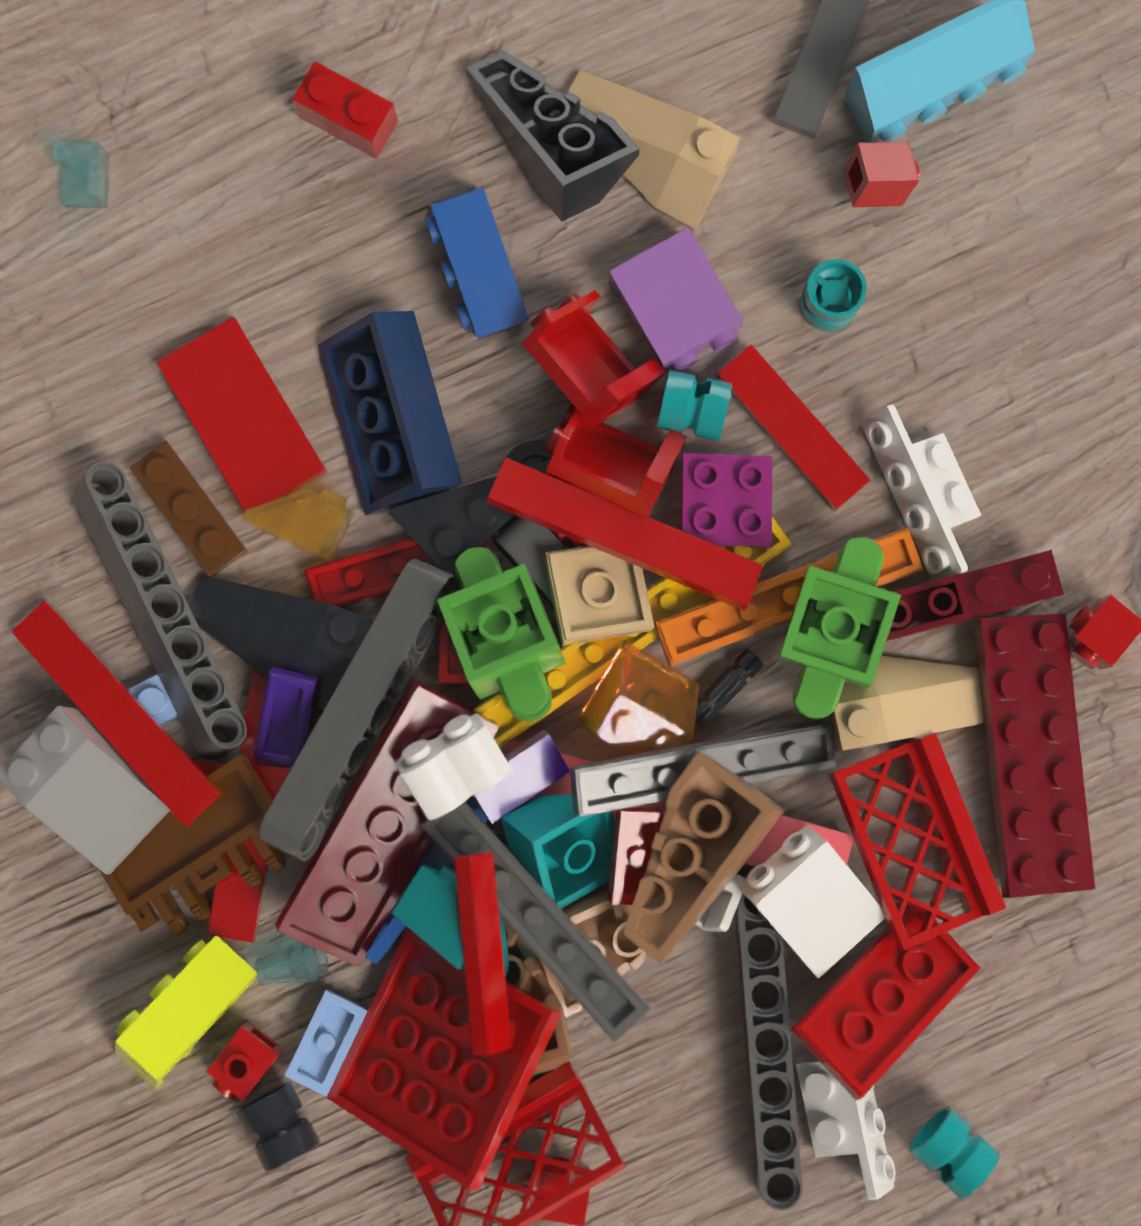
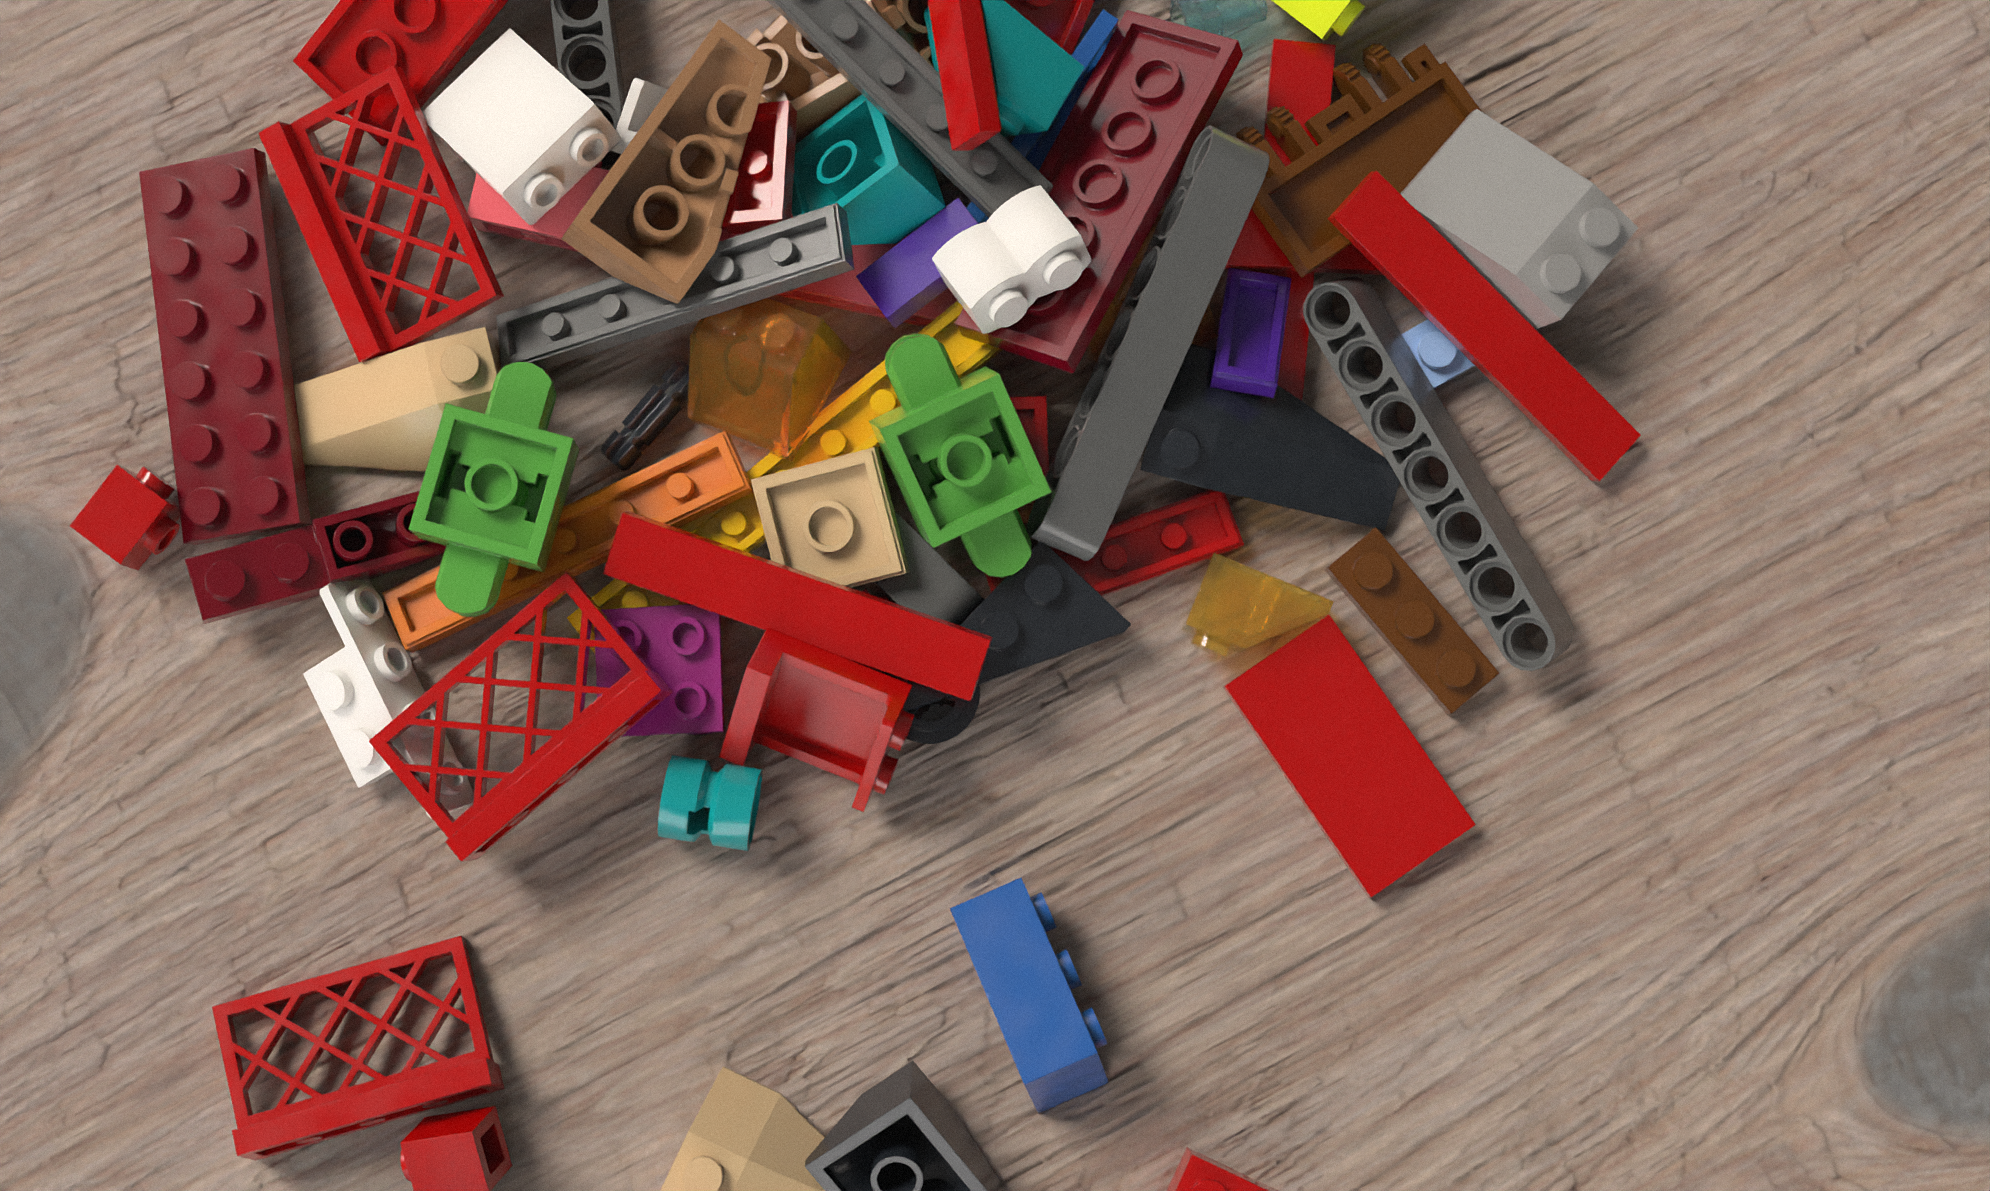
camera: 170 degrees right, 0 degrees up
clear light blue panel [53,141,109,208] -> none
dark blue slope [318,311,463,516] -> none
red panel [521,290,667,427] -> none
medium lavender panel [608,227,743,372] -> none
red tile [716,344,871,512] -> none
teal wheel [800,259,867,332] -> none
none -> red fence [212,936,505,1161]
none -> red fence [369,572,673,862]

